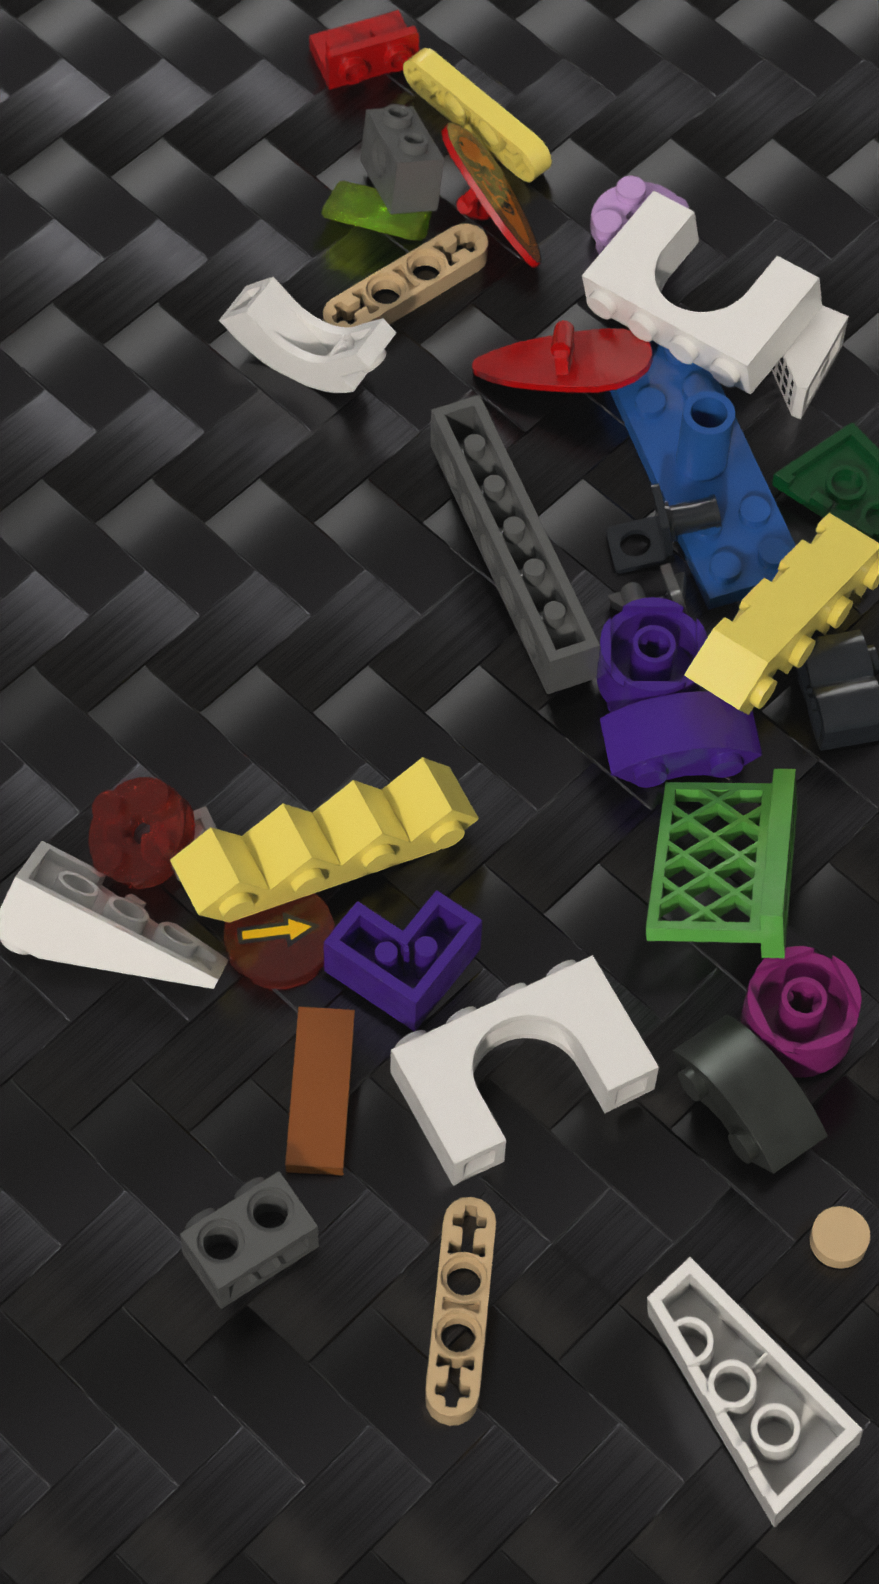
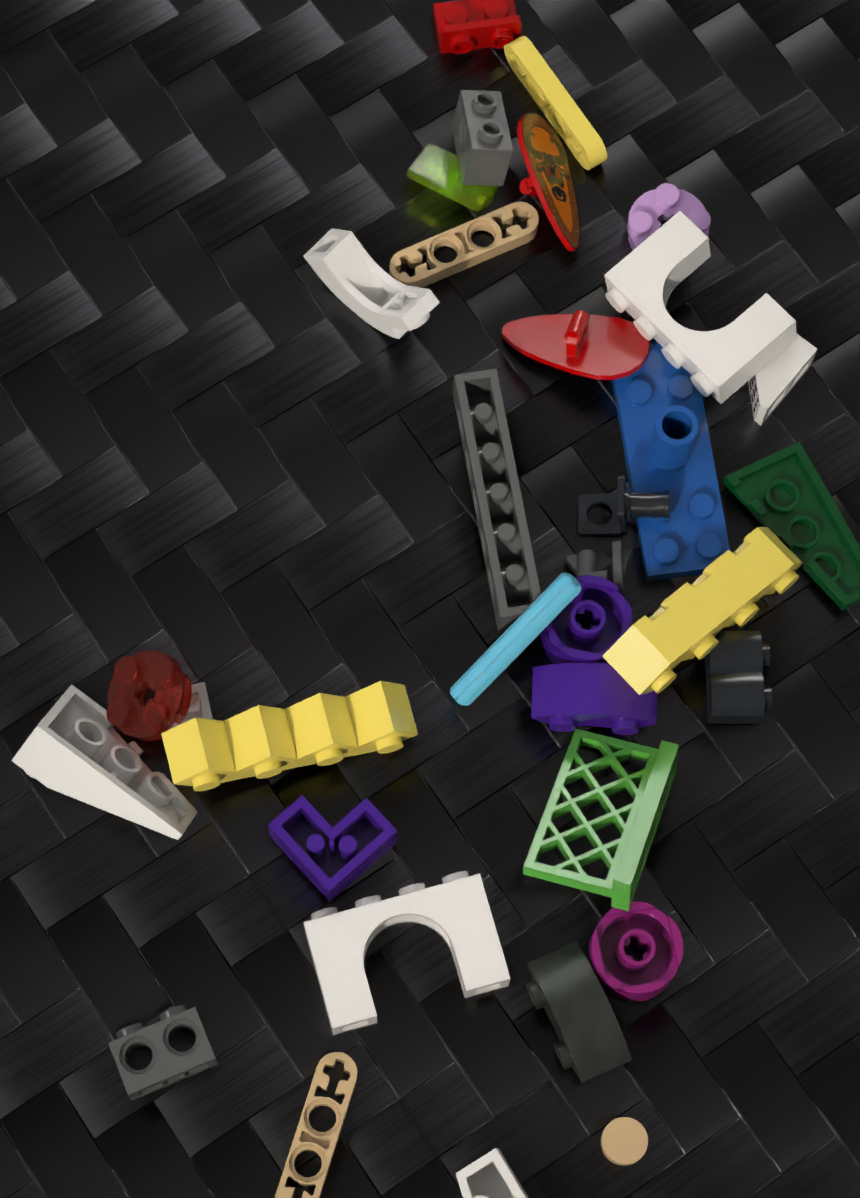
camera: 10 degrees right, 10 degrees up
clear red tile [224,893,335,989] -> none
dark orange tile [285,1007,355,1176] -> none
none -> medium azure axle [450,572,582,706]

